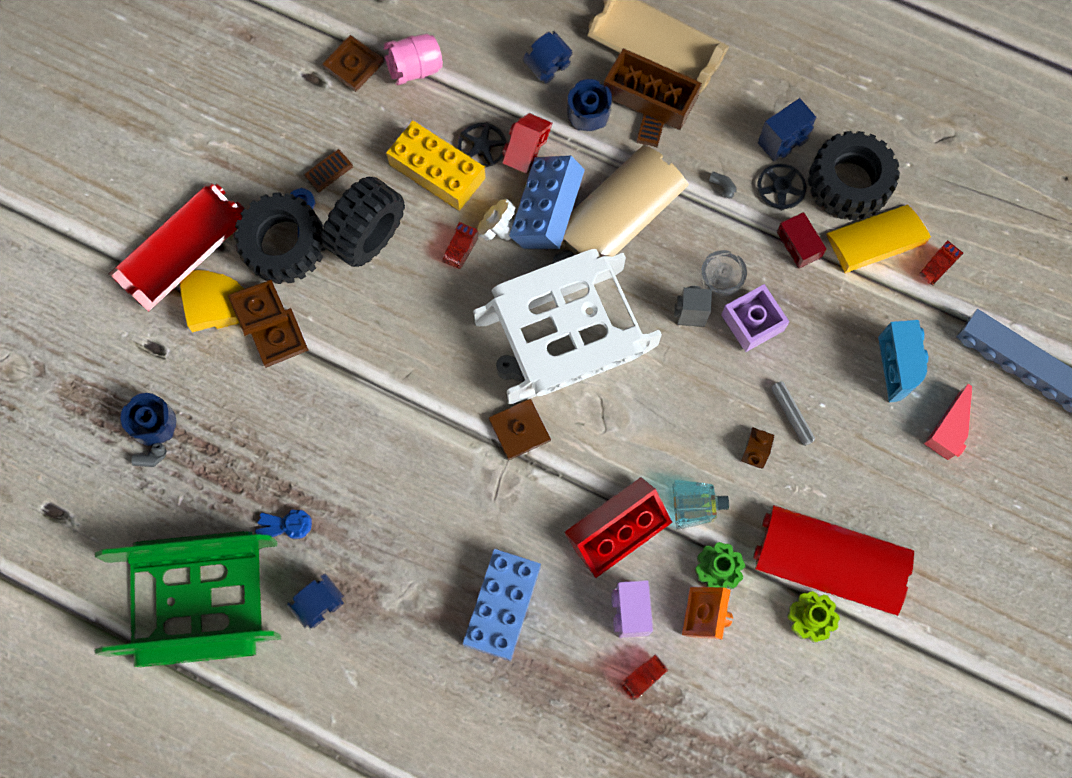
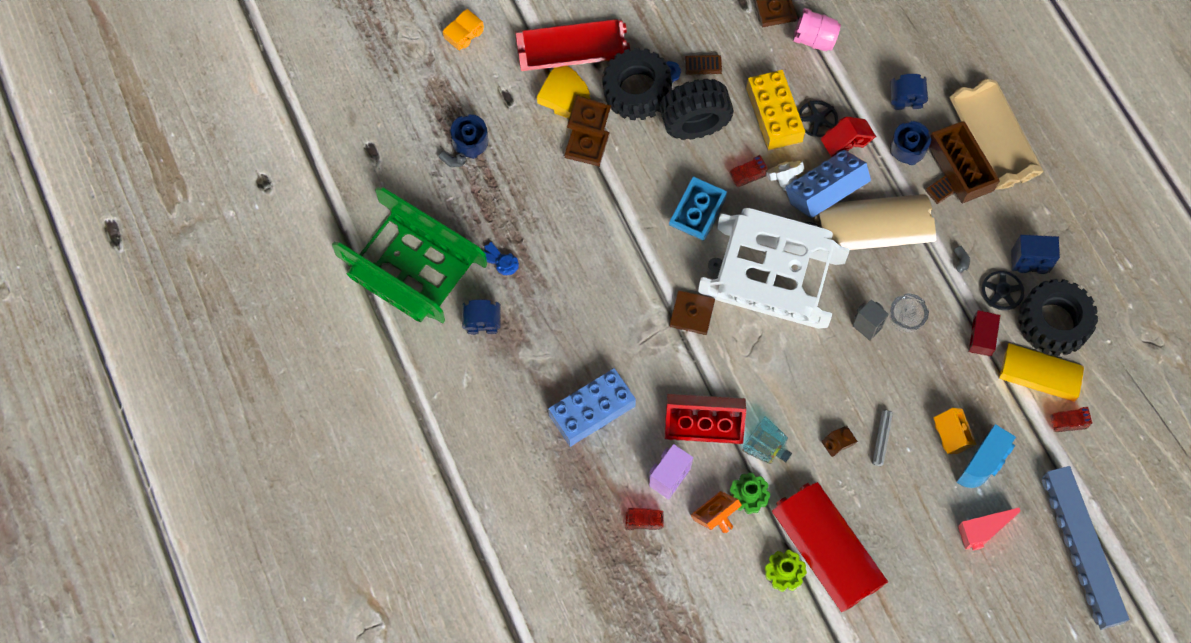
camera: 40 degrees right, 5 degrees down
lavender brick [721,284,789,352] -> none
none -> light orange brick [443,9,484,51]
none -> dark azure brick [669,177,727,241]
none -> light orange brick [933,408,977,454]

